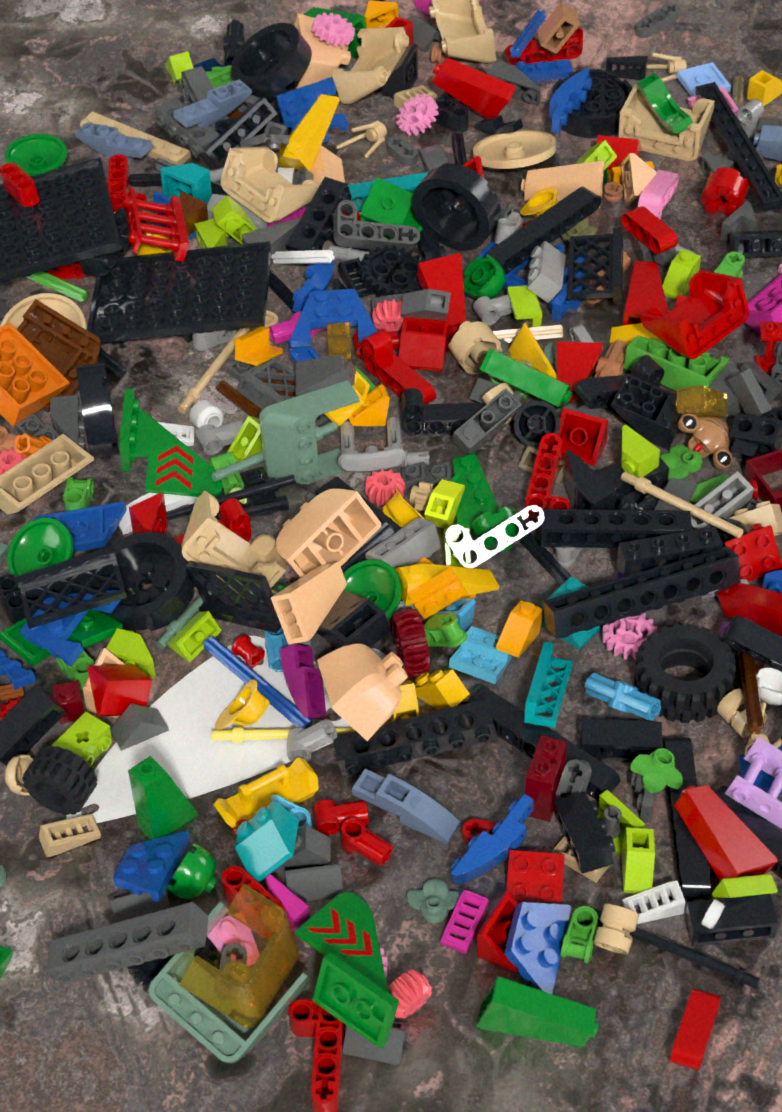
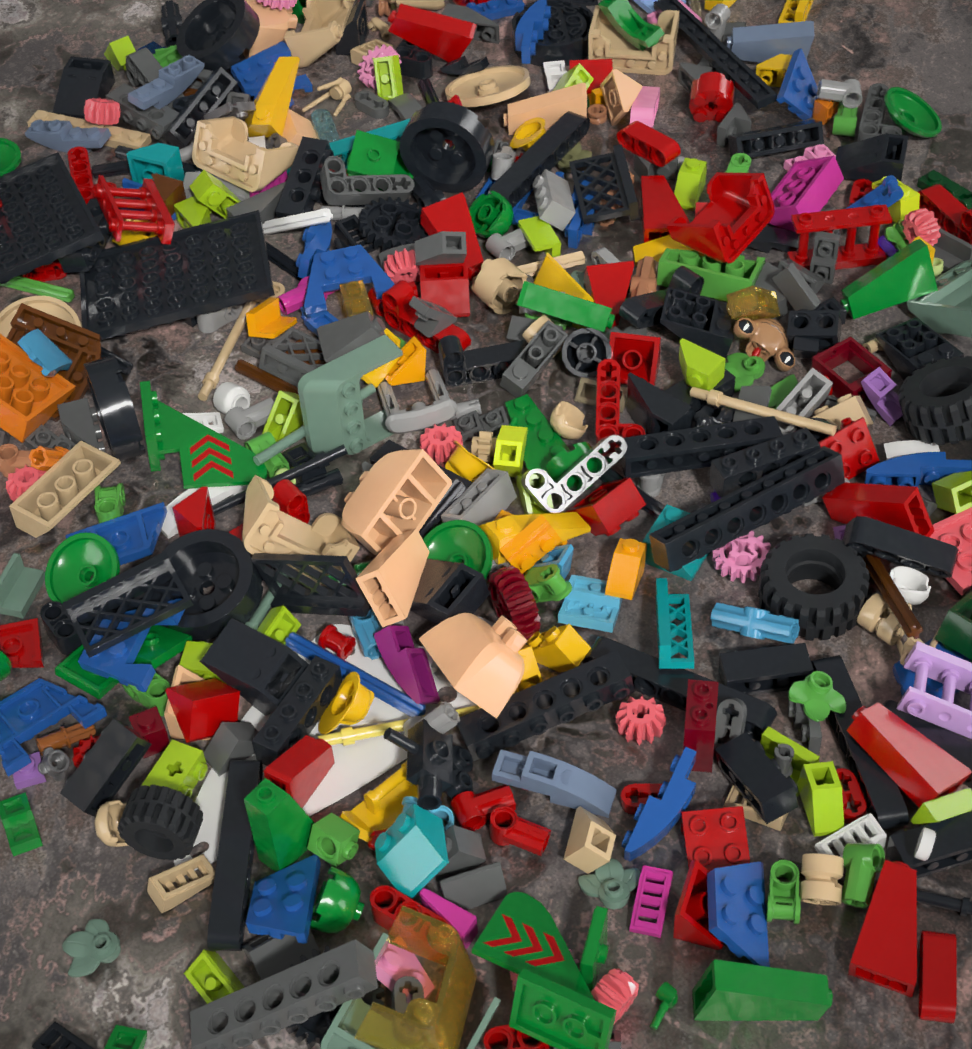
camera: 10 degrees left, 0 degrees up
none -> dark azure slope [17,329,73,377]
none -> black slope [53,56,115,119]
none -> coral gear [84,98,121,126]
none -> lime slope [184,949,245,1004]
none -> black slope [199,618,309,716]
none -> black beam [207,760,263,951]
none -> black brick [252,656,342,766]
none -> red slope [263,735,335,808]
none -> bright green brick [307,812,360,867]
none -> clear light blue beam [311,109,340,142]
none -> tan arm [368,17,392,41]
none -> lime slope [373,55,404,101]
none -> black piece [384,719,473,810]
none -> dark grey slope [409,296,458,338]
none -> white slope [543,60,567,92]
none -> tan hair [550,401,588,440]
none -> tan slope [563,806,616,874]
none -> red slope [565,477,646,536]
none -> green plate [580,906,609,992]
none -> coral gear [616,695,666,746]
none -> green hand [649,982,678,1030]
none -> black slope [748,227,798,253]
none -> red beam [836,768,867,824]
none -> bright green piece [841,843,885,908]
none -> red slope [848,860,917,998]

